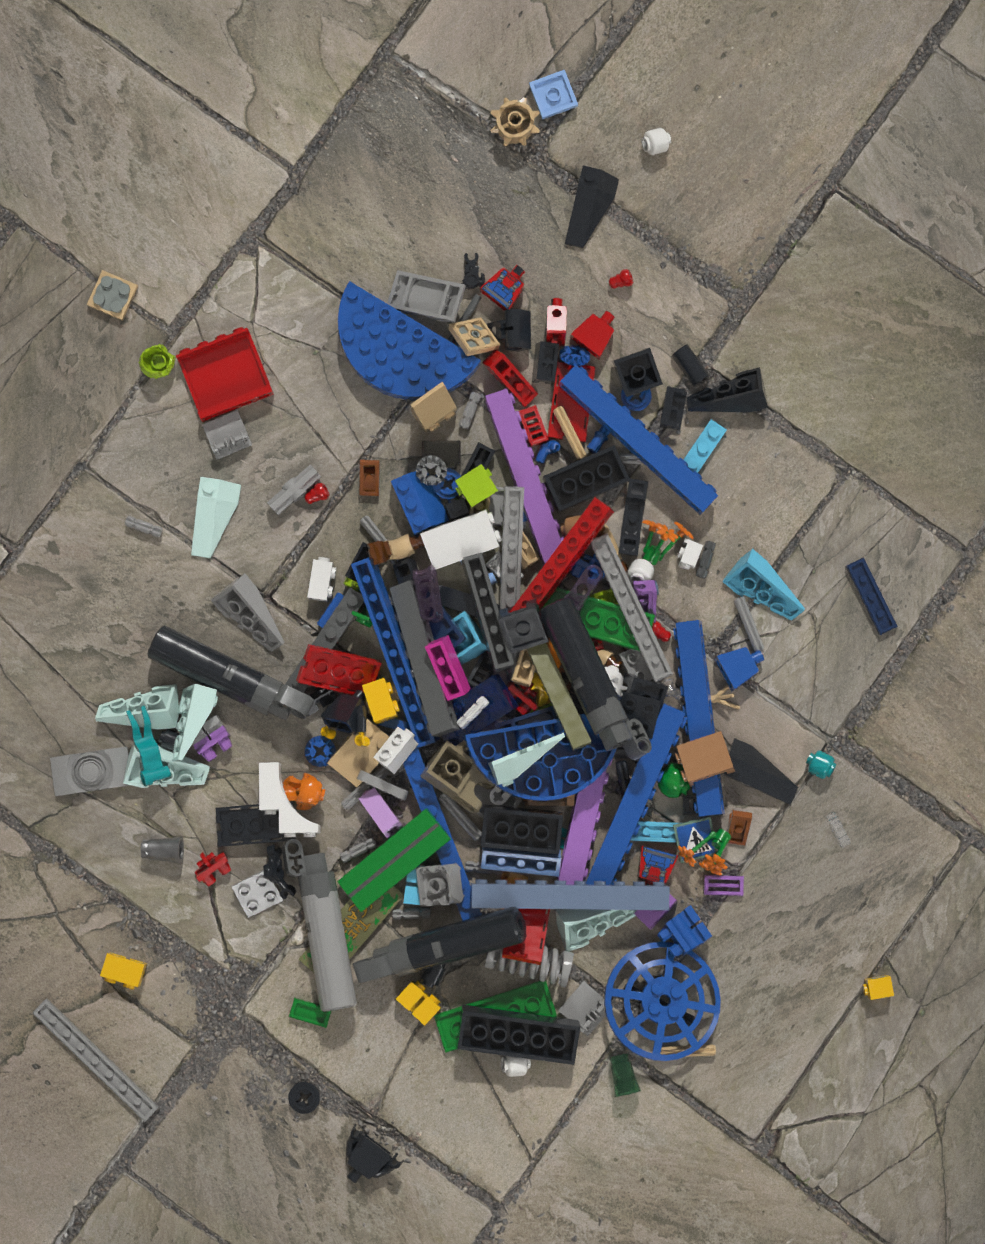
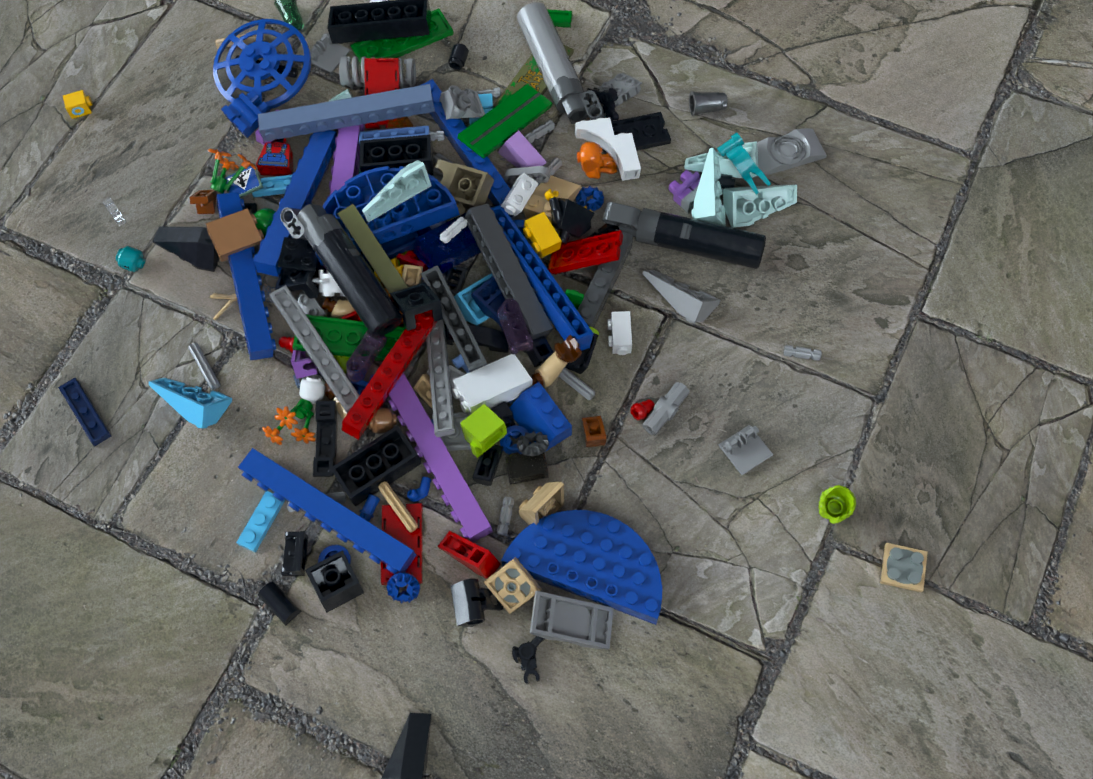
camera: 175 degrees right, 20 degrees down
yellow piece [100,952,147,989] -> none
red panel [175,327,274,422] -> none
light aqua wedge [191,477,241,558] -> none
red hips [195,851,231,887] -> none
blue tile [317,593,344,628] -> none
black piece [353,906,527,983] -> none
yellow piece [396,980,441,1026] -> none
dark pink brick [425,635,471,701] -> none
dark grey bar [448,294,482,344] -> none
torso [480,265,525,311] -> none
red slope [519,405,549,447] -> none
black hinge [532,341,559,384] -> none
torso [546,298,567,347] -> none
red torso [570,311,615,360] -> none
red piece [609,269,634,289] -> none
white brick [678,538,703,570] -> none
black wedge [687,367,768,412] -> none
dark grey axle [696,541,716,579] -> none
medium lavender tile [704,875,744,896] -> none
blue torso [714,647,764,692] -> none

